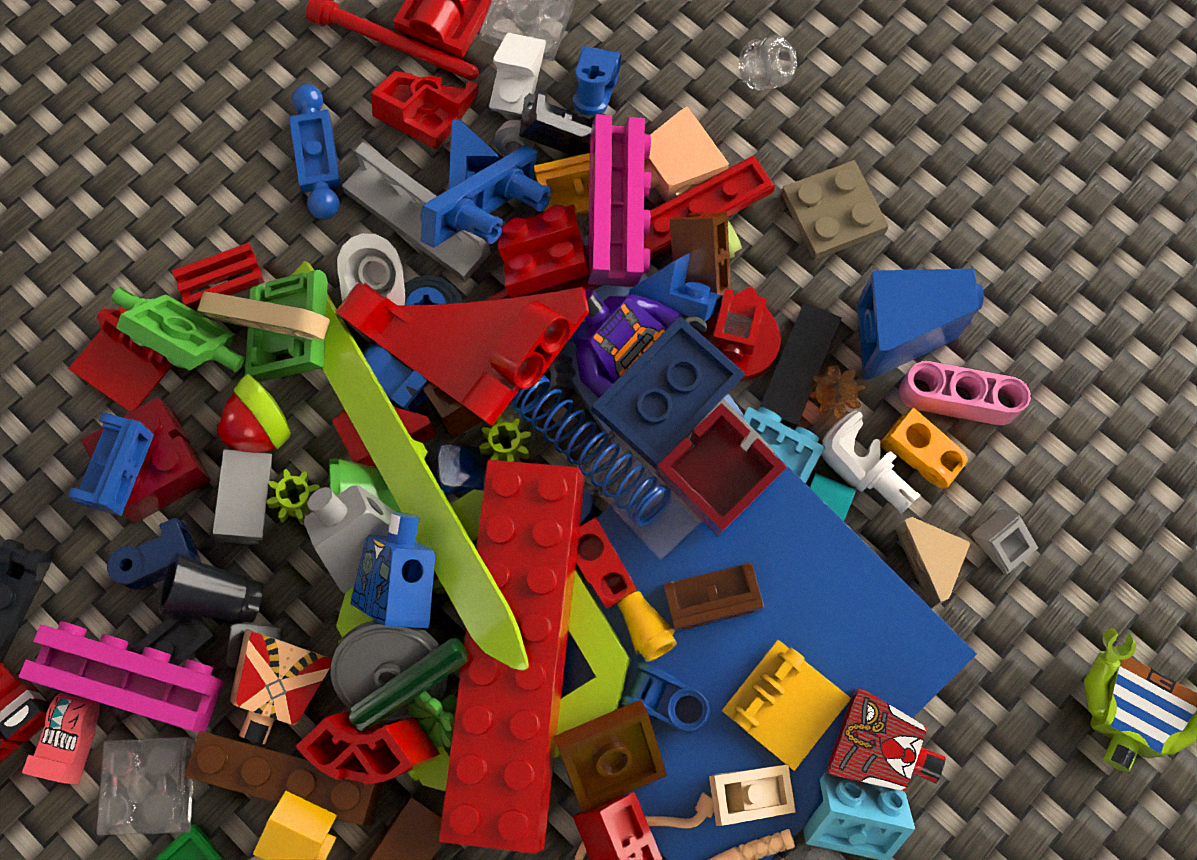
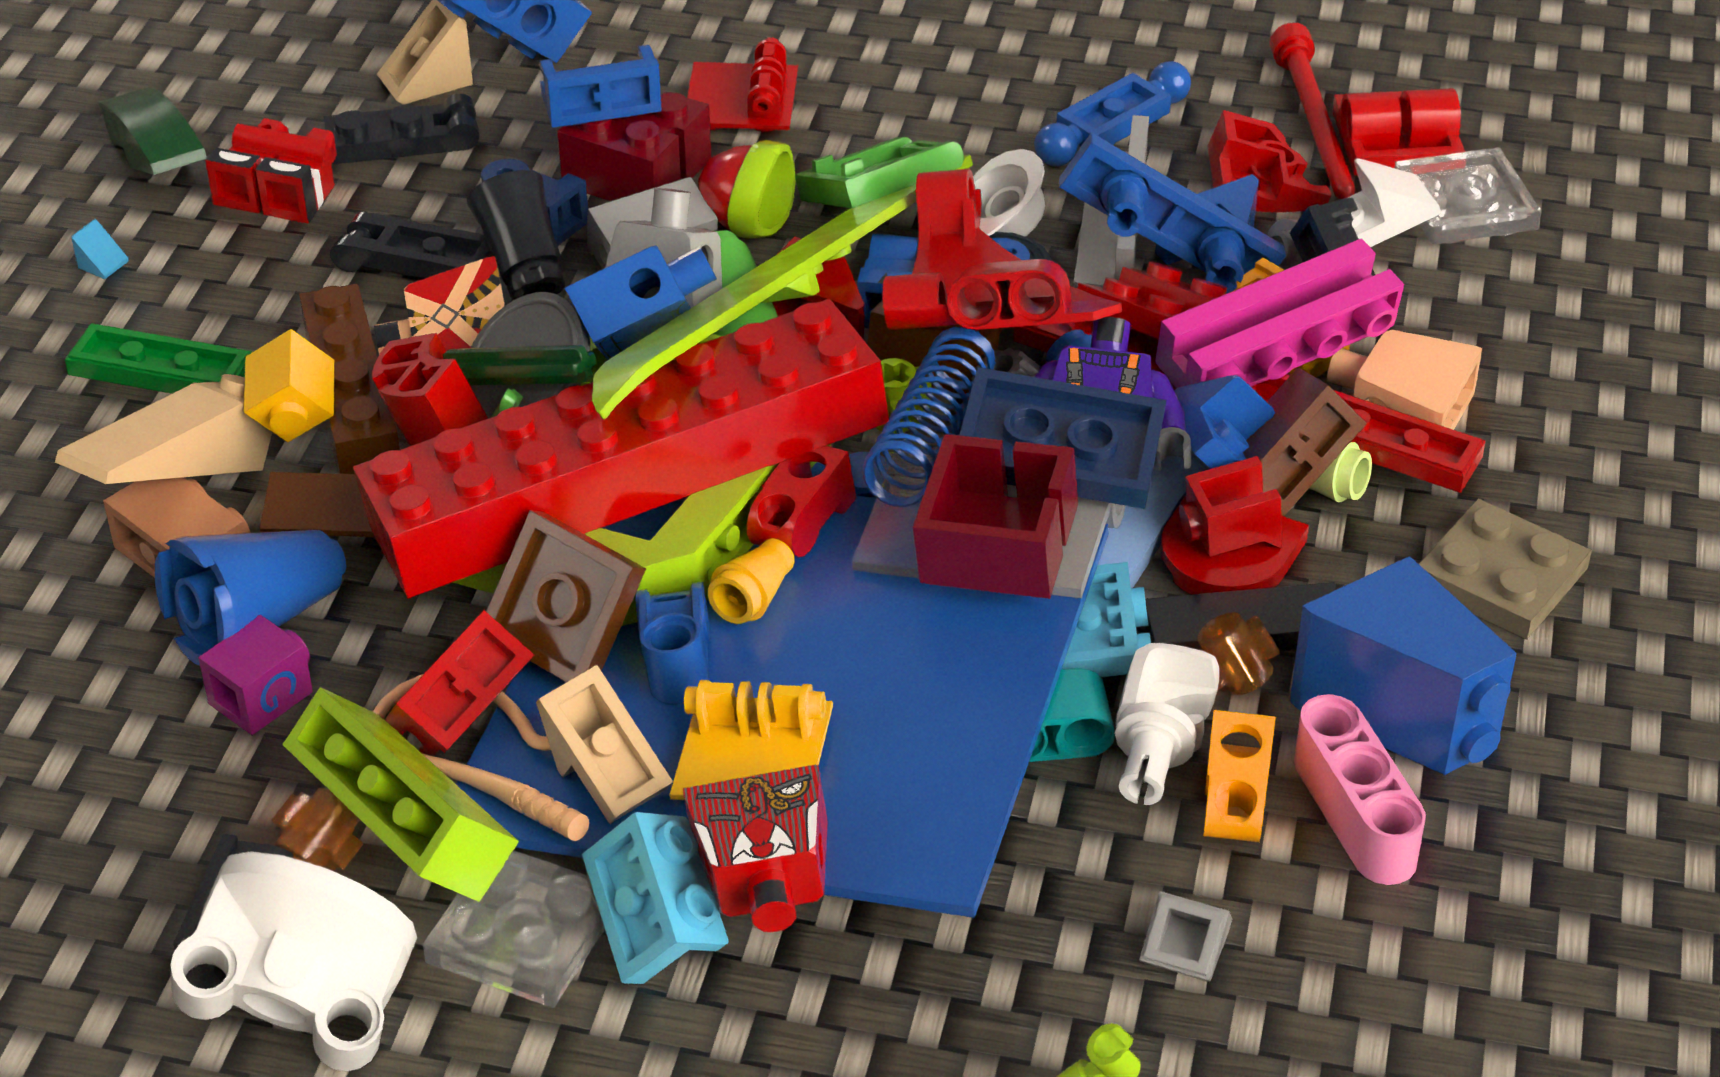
camera: 60 degrees right, 30 degrees down
dark pink brick [19,621,224,733] -> none
coral leg [22,692,100,785] -> none
clear plate [97,737,196,835] -> none
bright green plate [111,287,245,372] -> none
red tile [172,243,265,309] -> none
tan beam [197,291,330,341] -> none
blue piece [573,46,622,116] -> none
reddish brown hinge [664,562,764,632] -> none
clear head [739,35,797,91] -> none
tan slope [895,517,971,609] -> none

